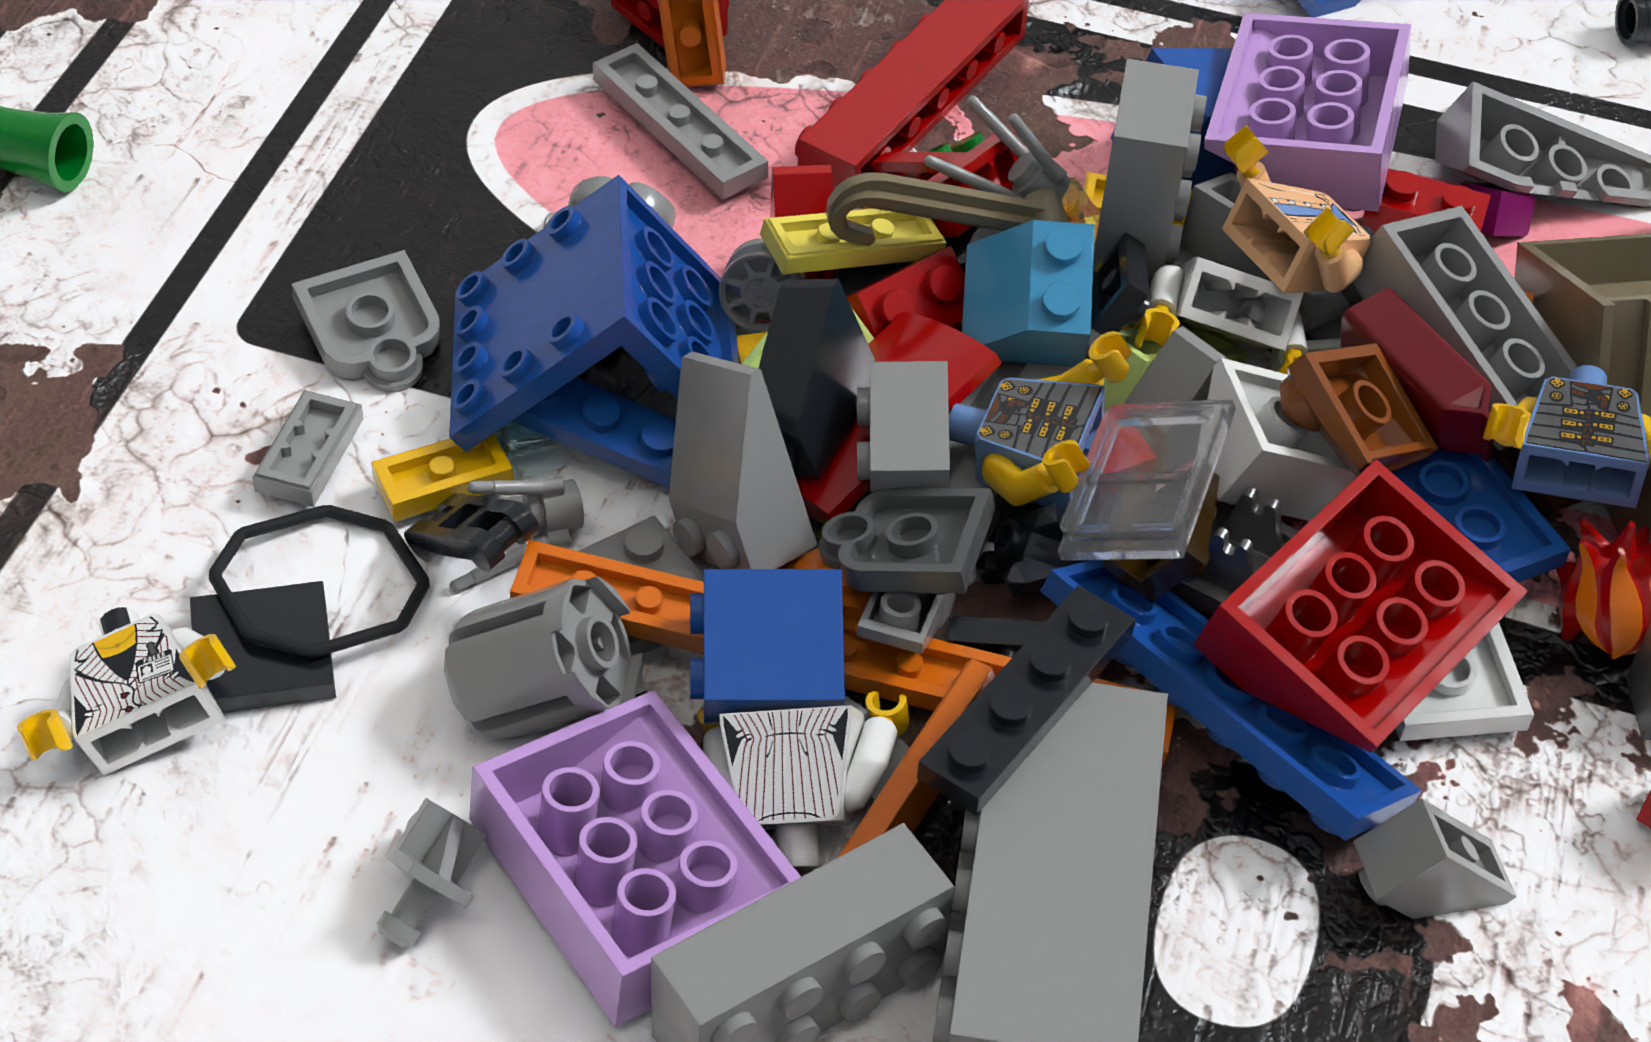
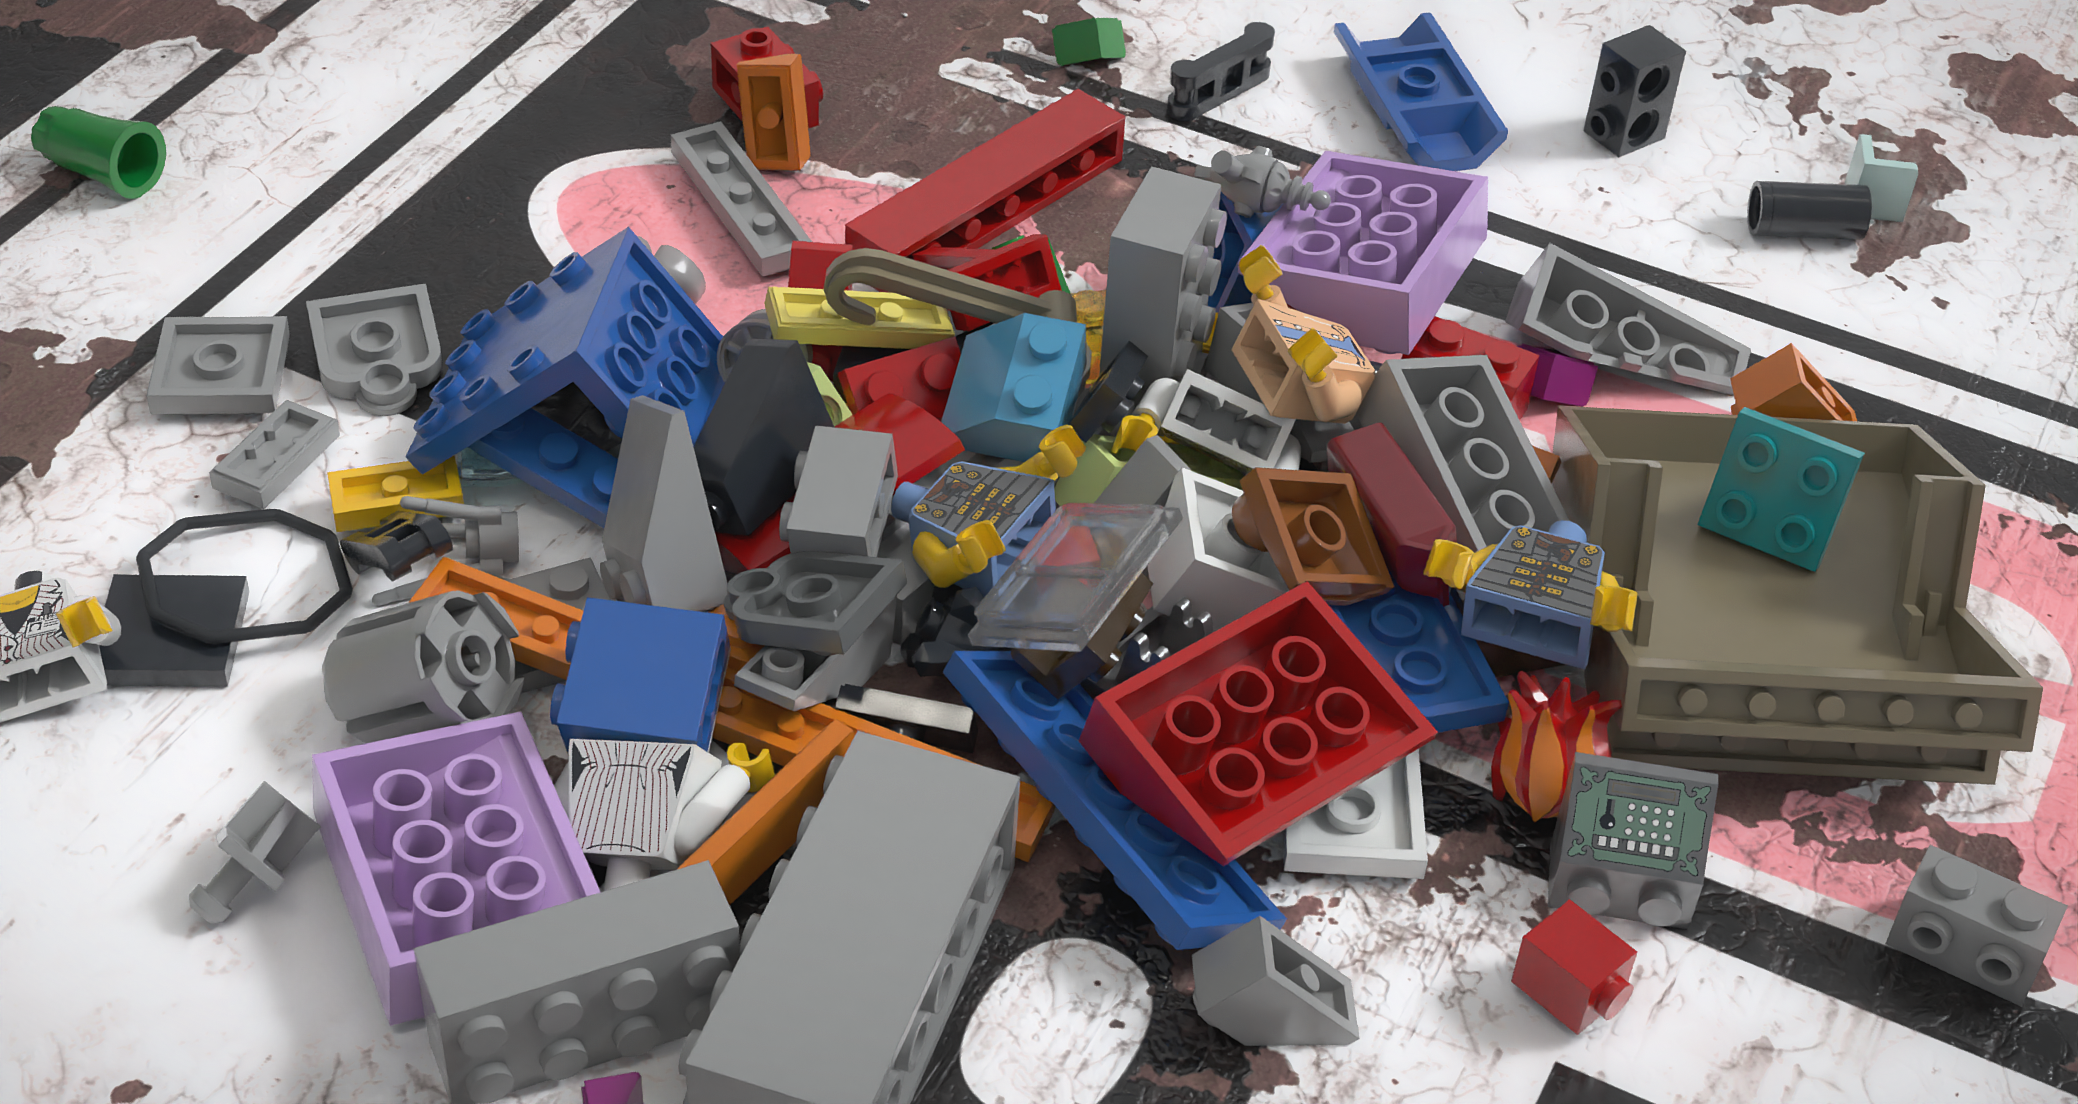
camera: 10 degrees right, 5 degrees down
black plate [917,586,1136,815] -> none
light grey plant [924,96,1070,199] -> none
none -> light grey plate [146,316,290,415]
none -> light grey piece [1193,146,1331,218]

